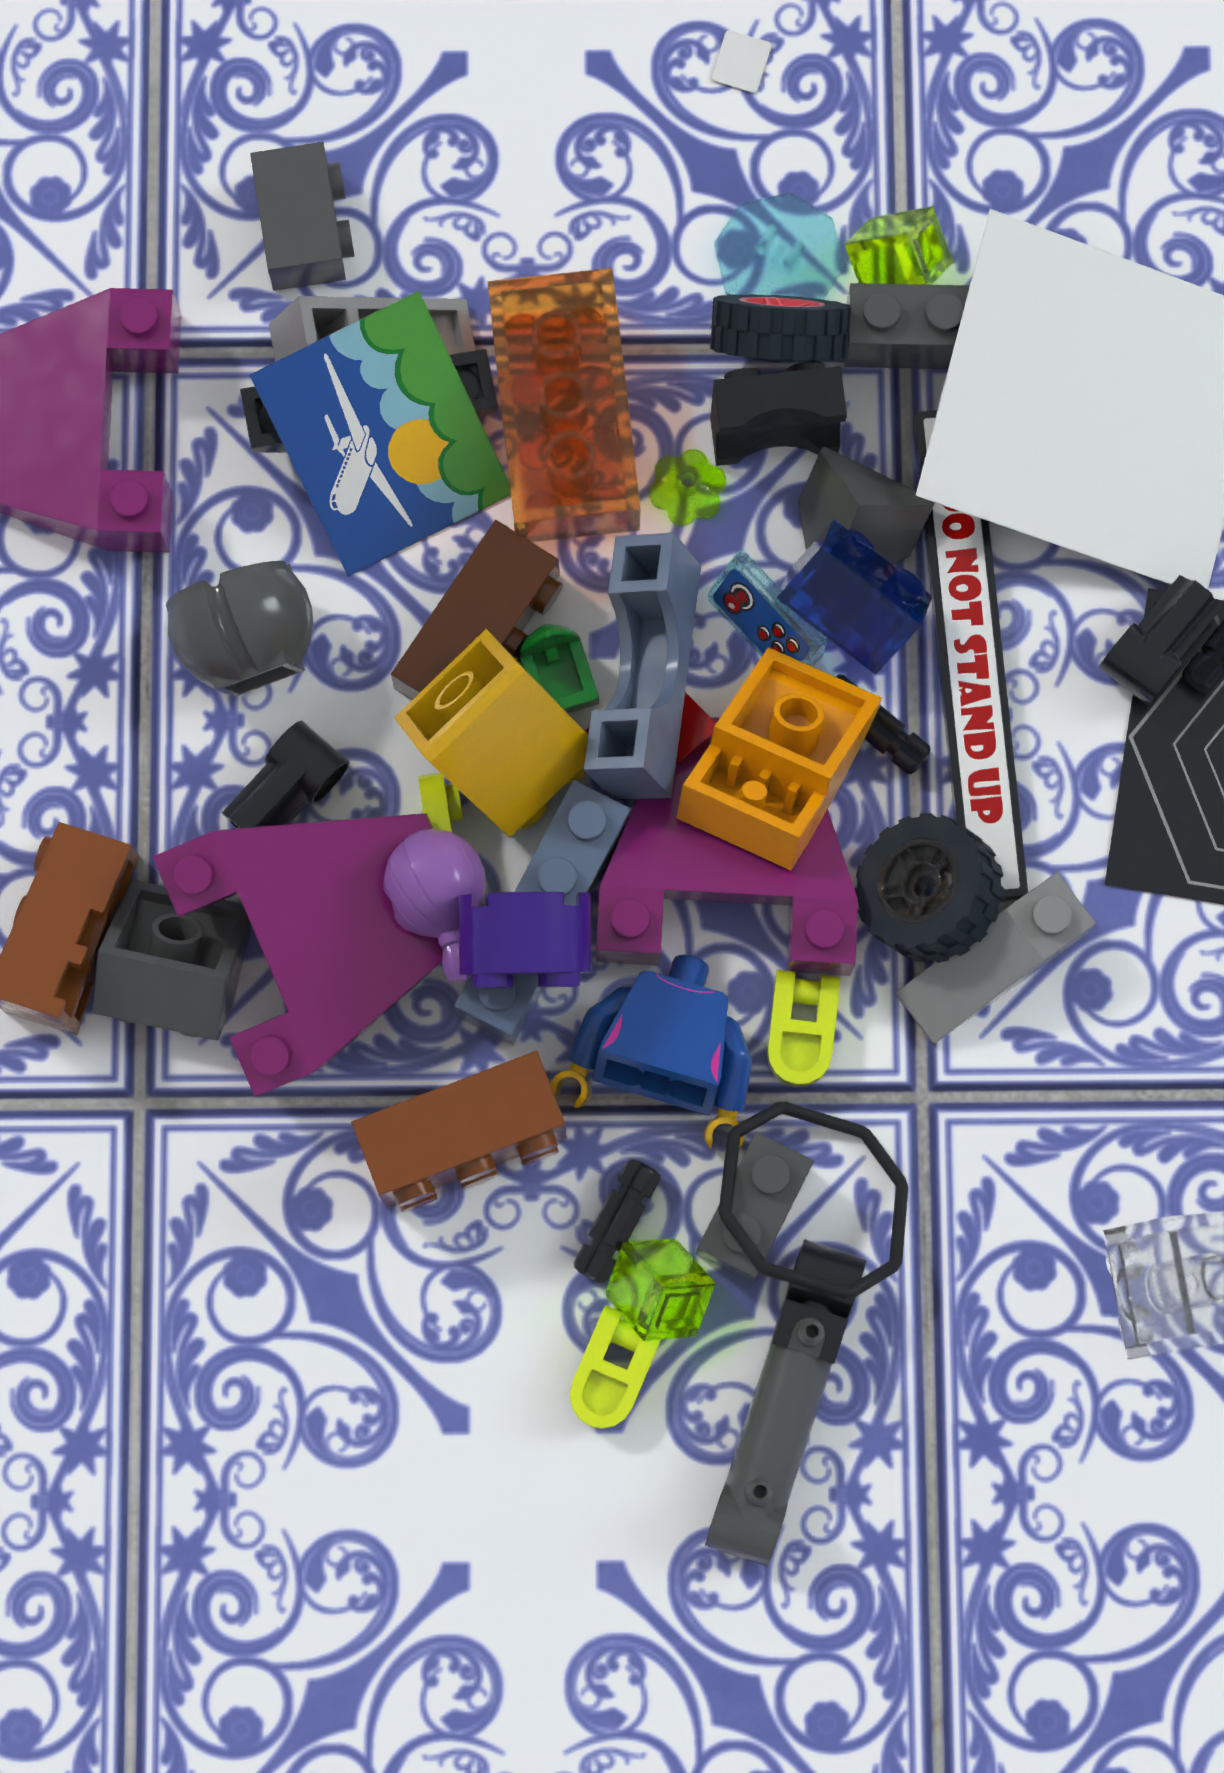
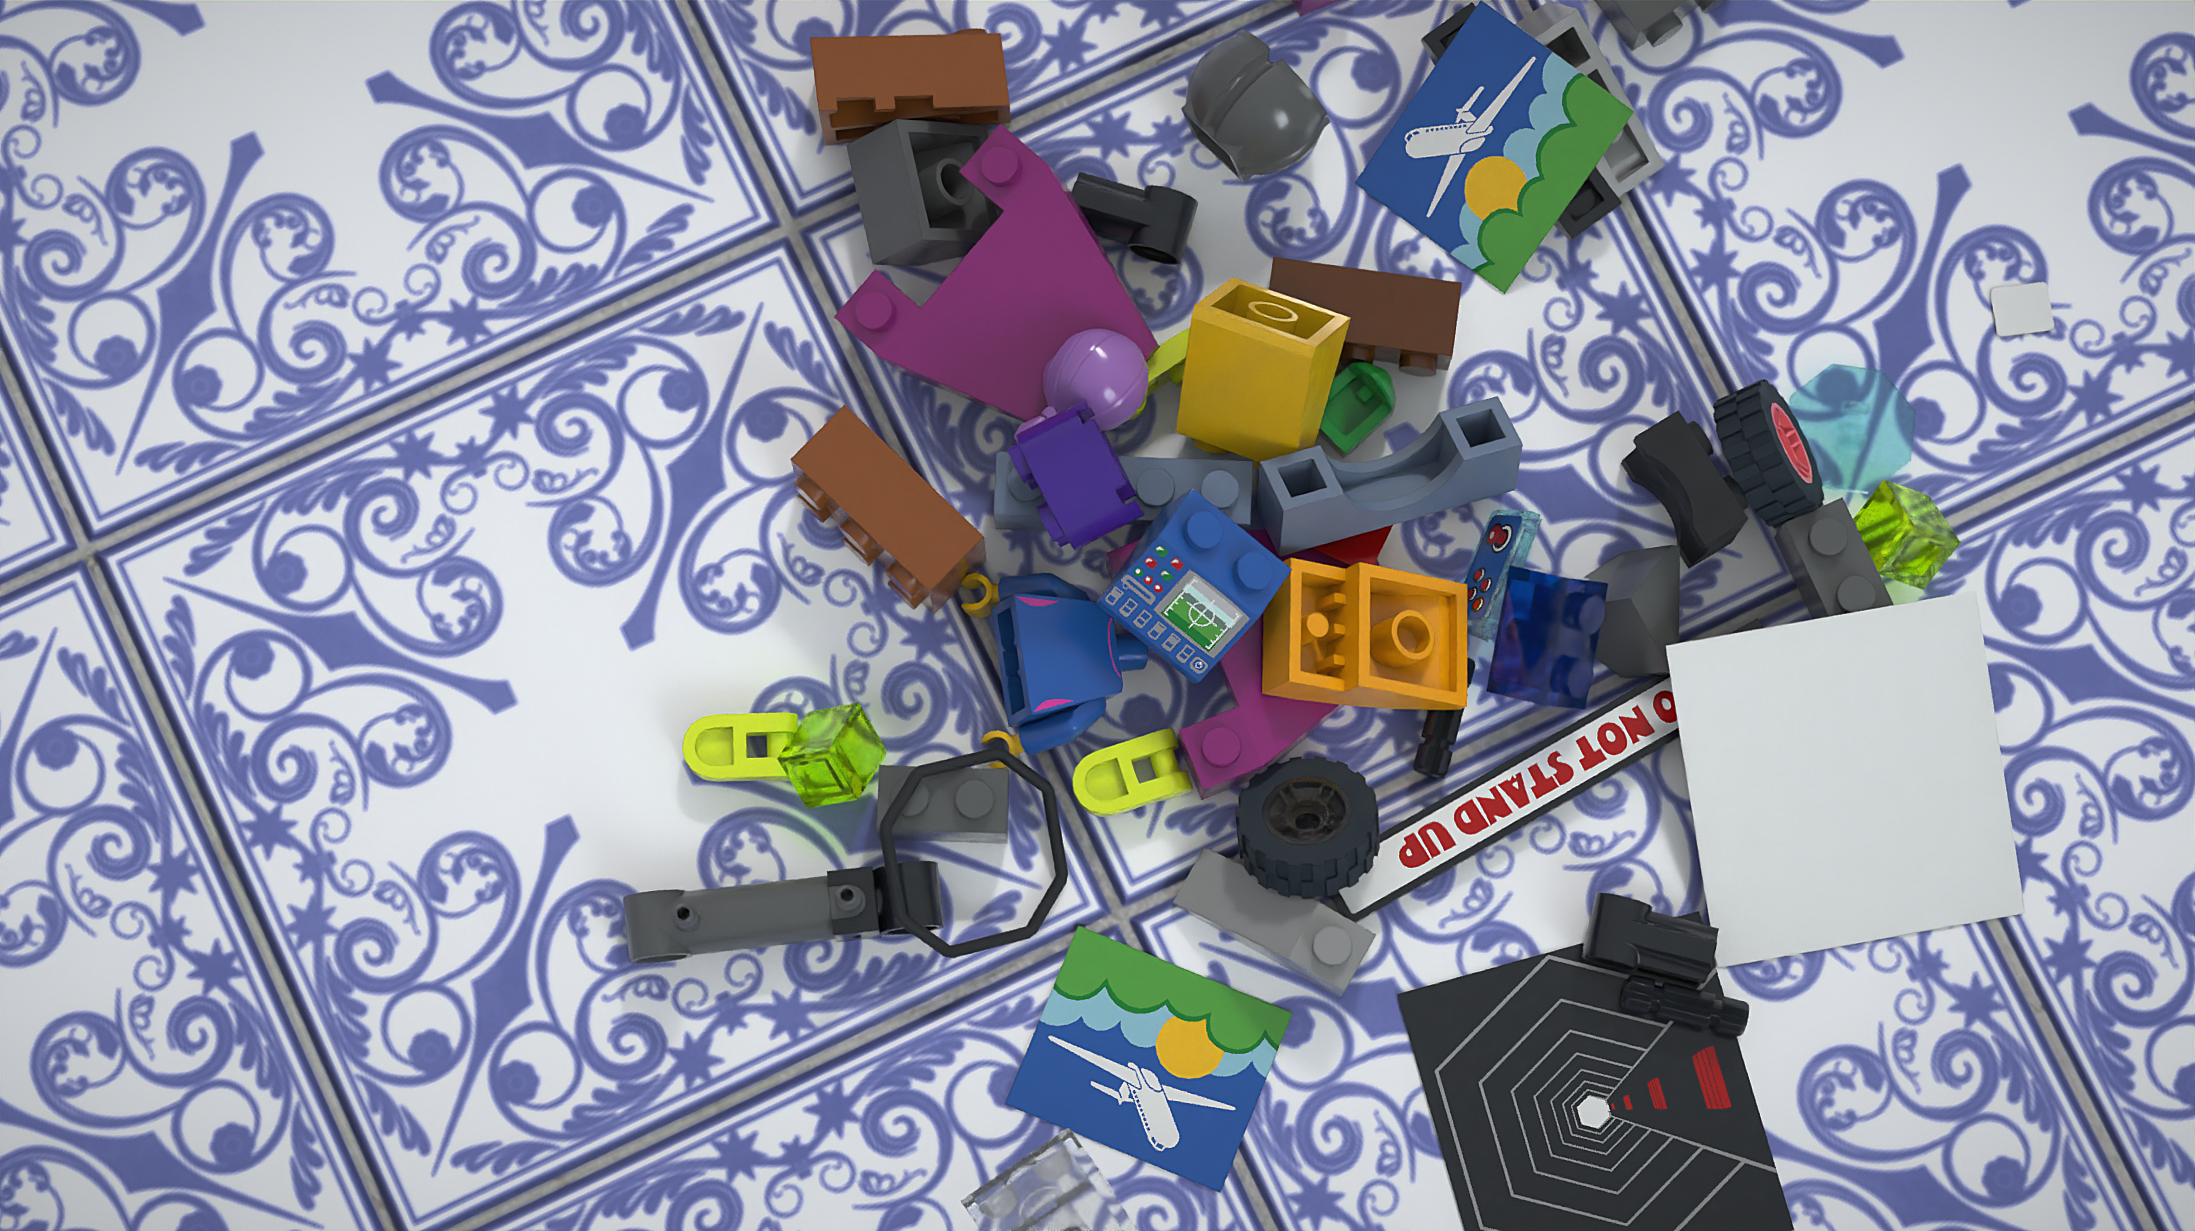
camera: 65 degrees right, 0 degrees up
clear orange brick [487,268,641,542] -> none
black axle [574,1159,660,1283] -> none
clear neon green plant [649,449,726,526] -> none
none -> sticker [1005,925,1293,1193]
none -> blue slope [1095,488,1292,684]

